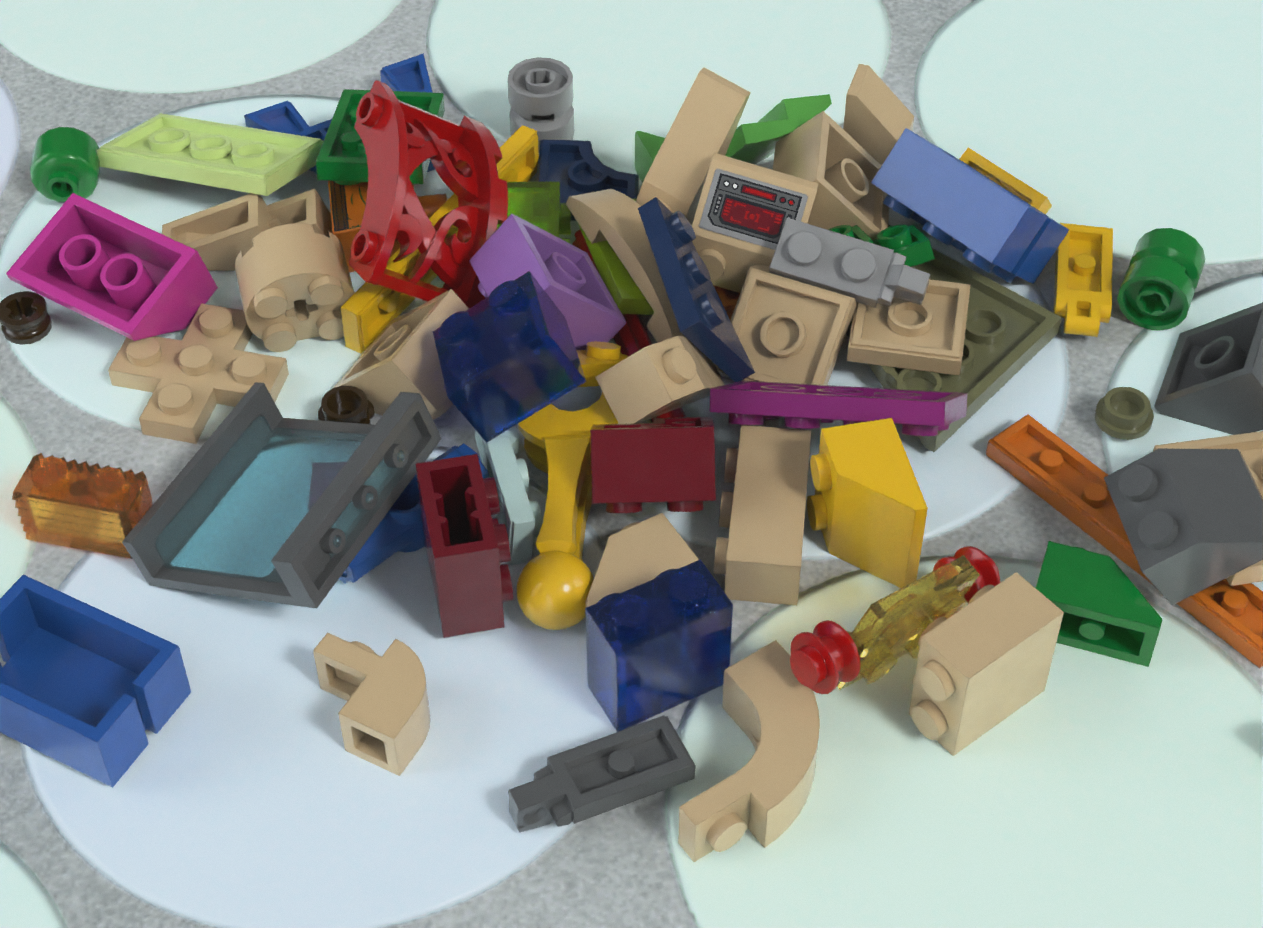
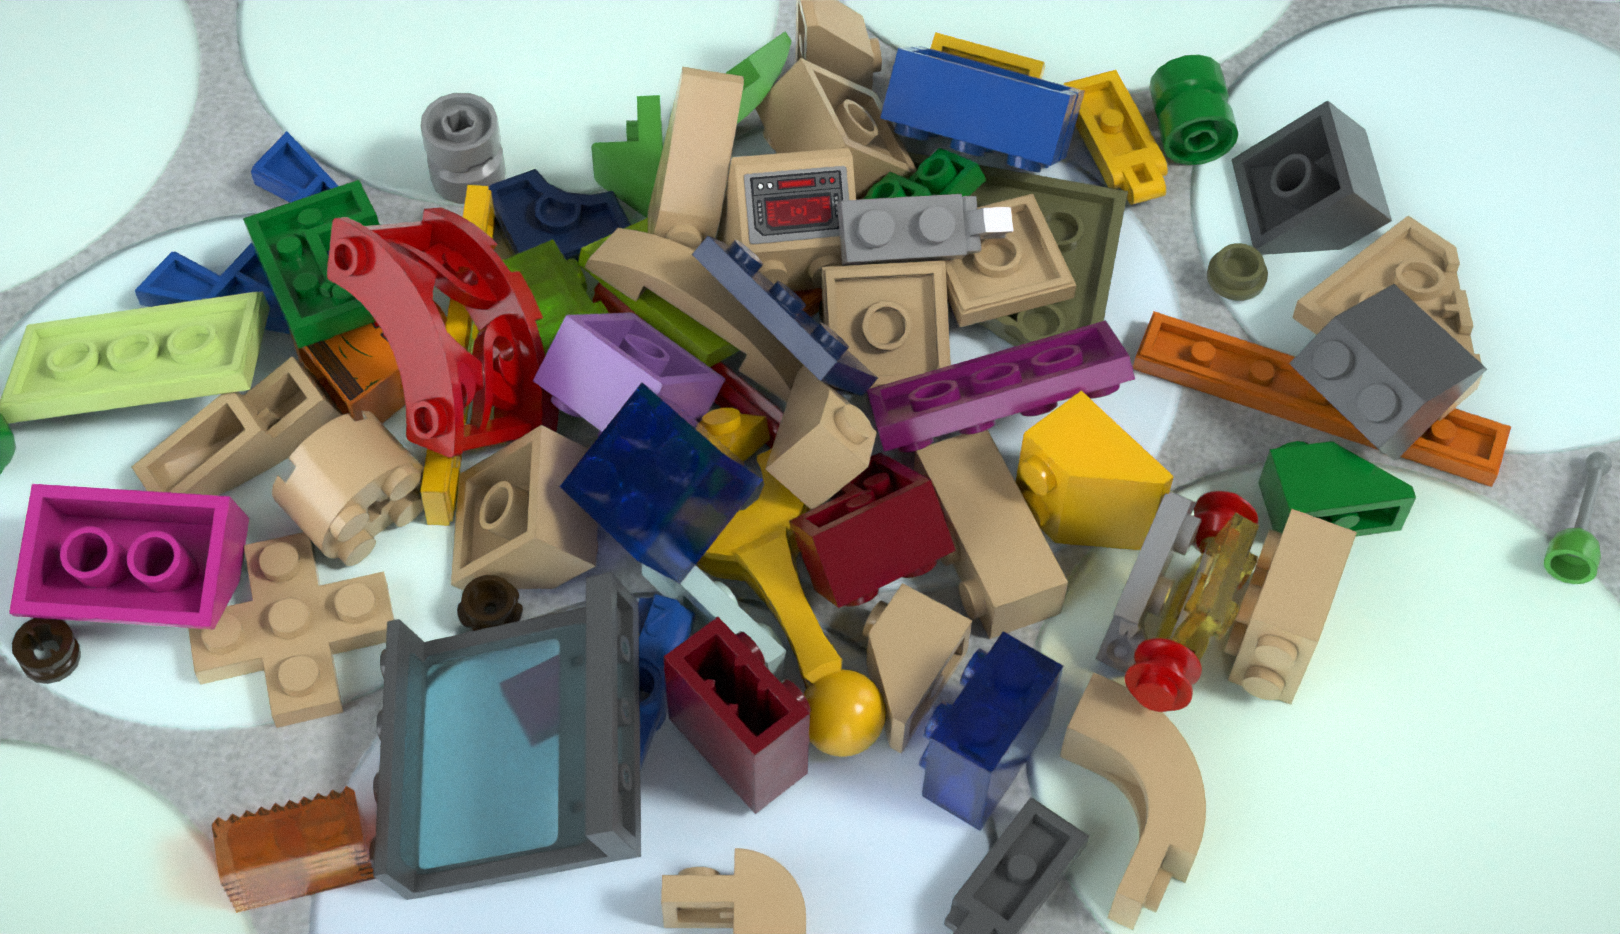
camera: 30 degrees left, 10 degrees up
none -> light grey hinge [1095,492,1201,673]

